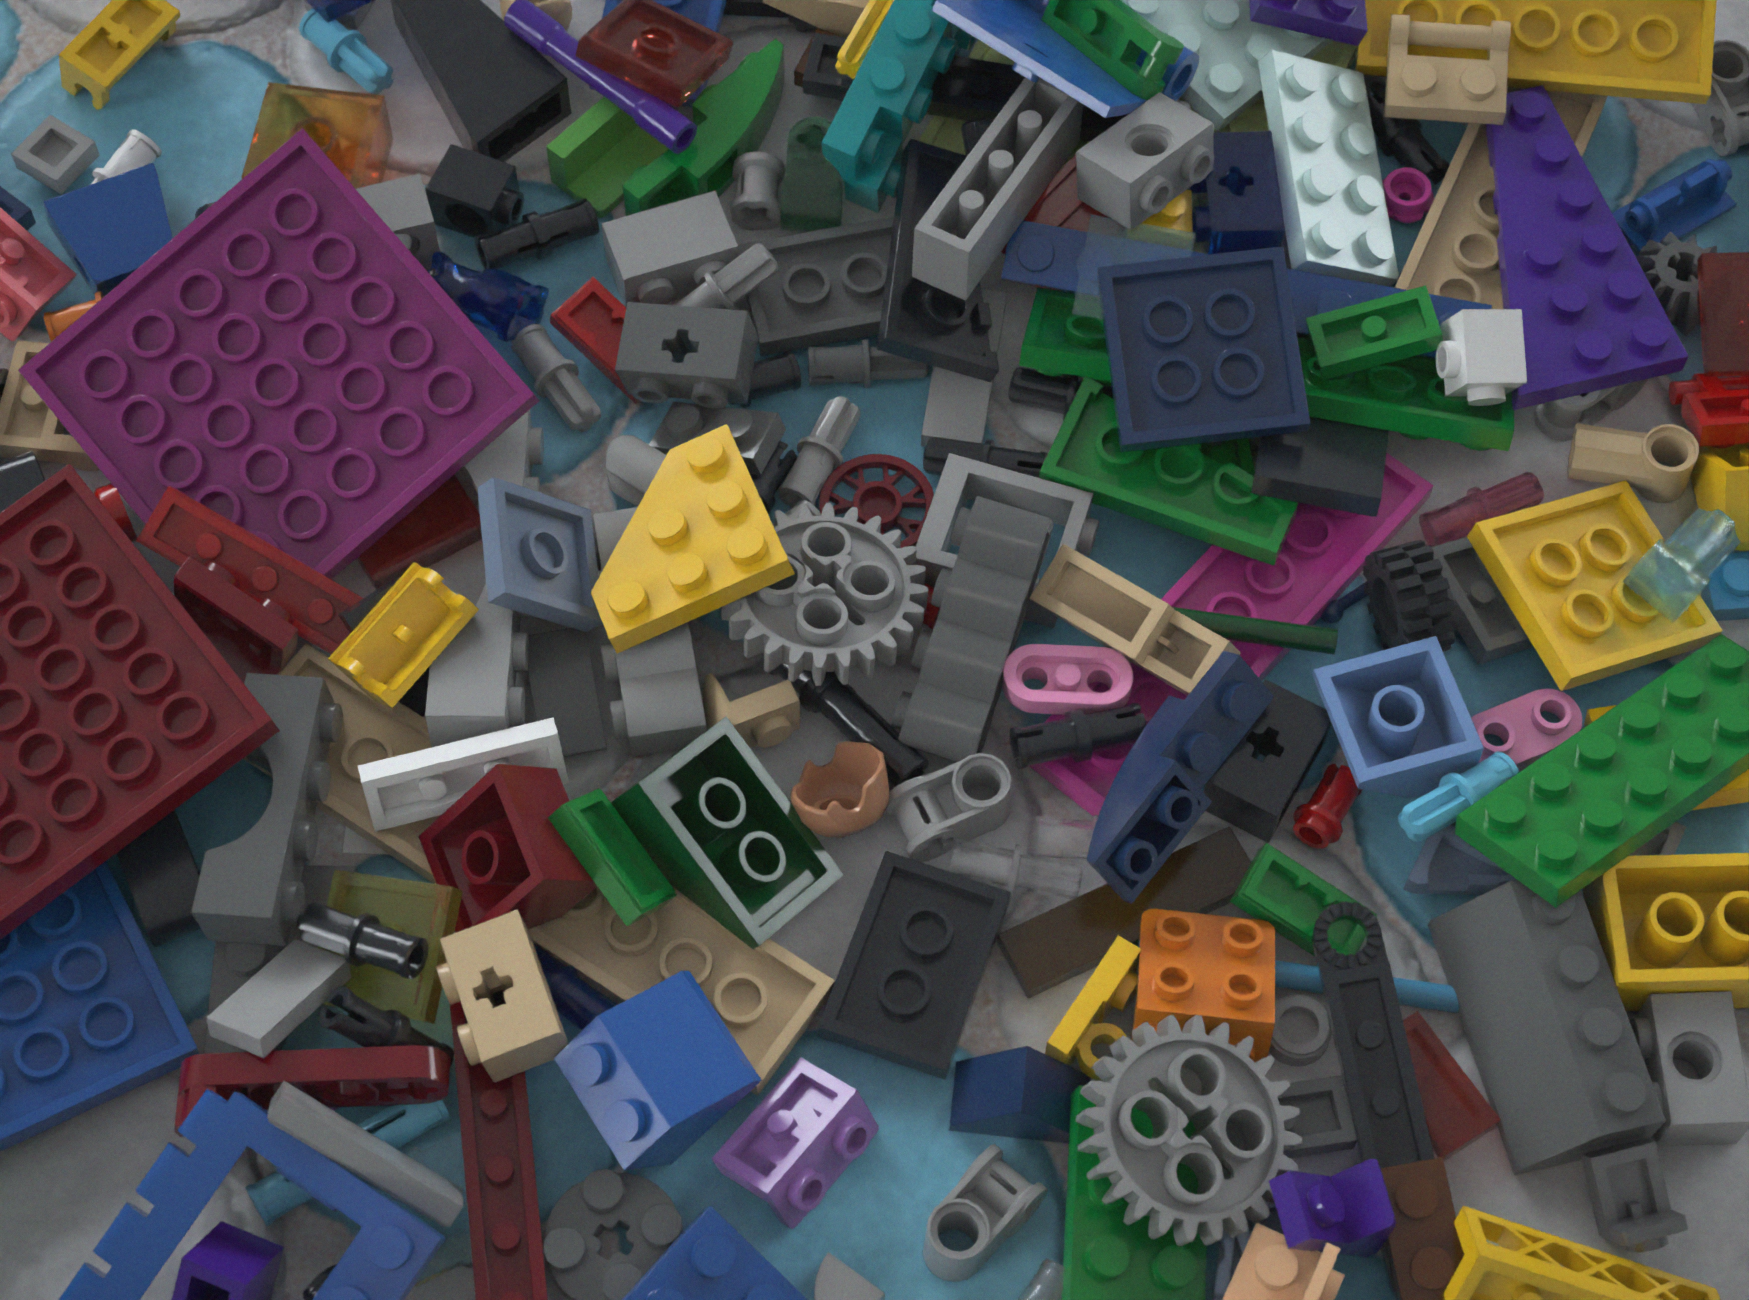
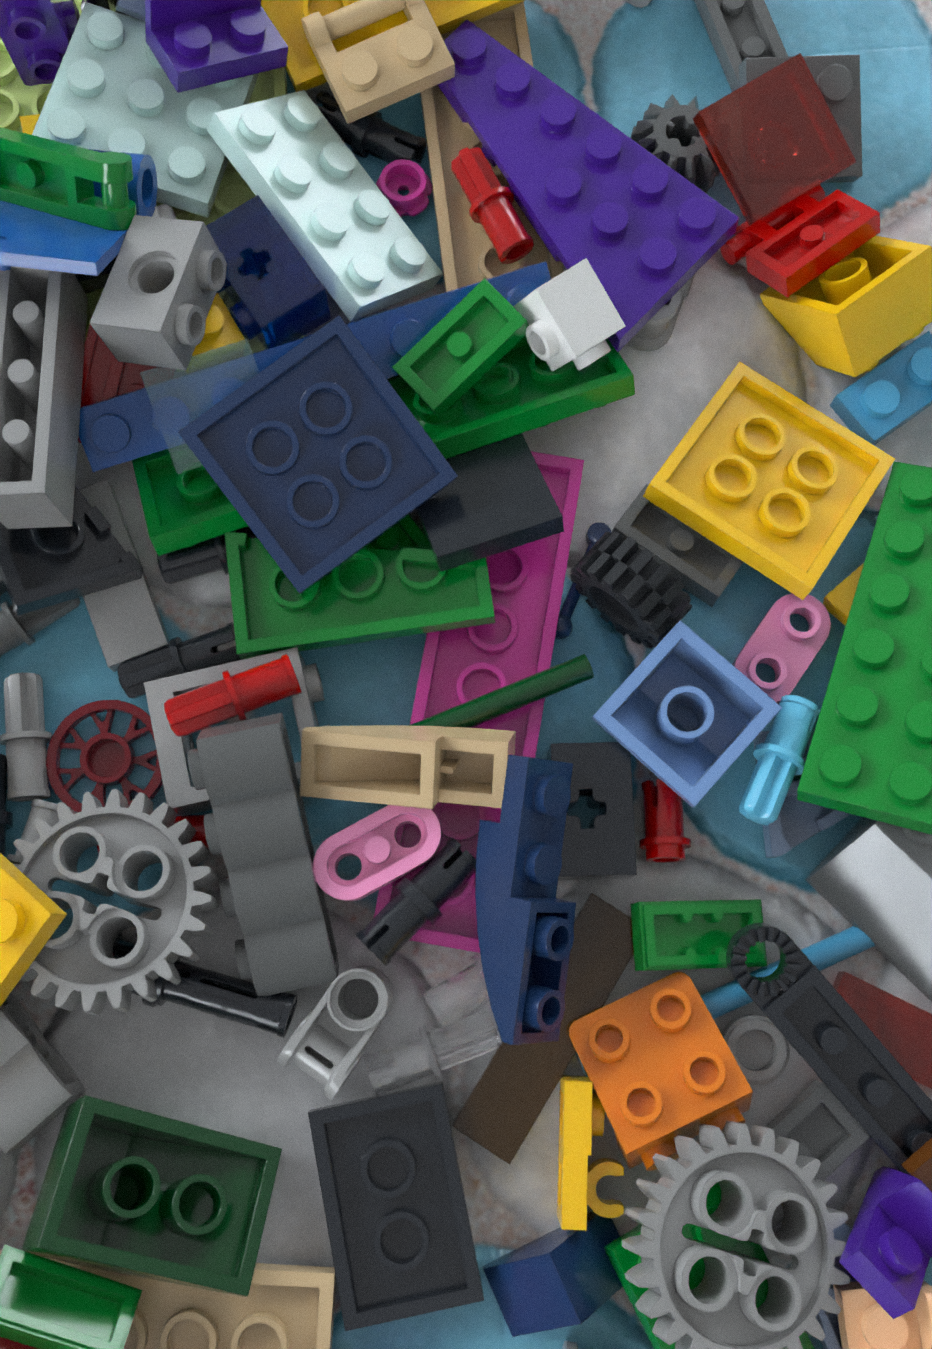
camera: 30 degrees left, 15 degrees up
tan plate [703,673,800,748] -> none
nougat hair [790,741,889,838] -> none
clear pink axle [1419,472,1545,547] -> none
tan piece [1567,423,1699,503] -> none
blue hinge [1612,159,1737,253] -> none
clear light blue piece [1623,508,1741,623] -> none
none -> red axle [164,654,302,737]
none -> red axle [451,147,534,265]

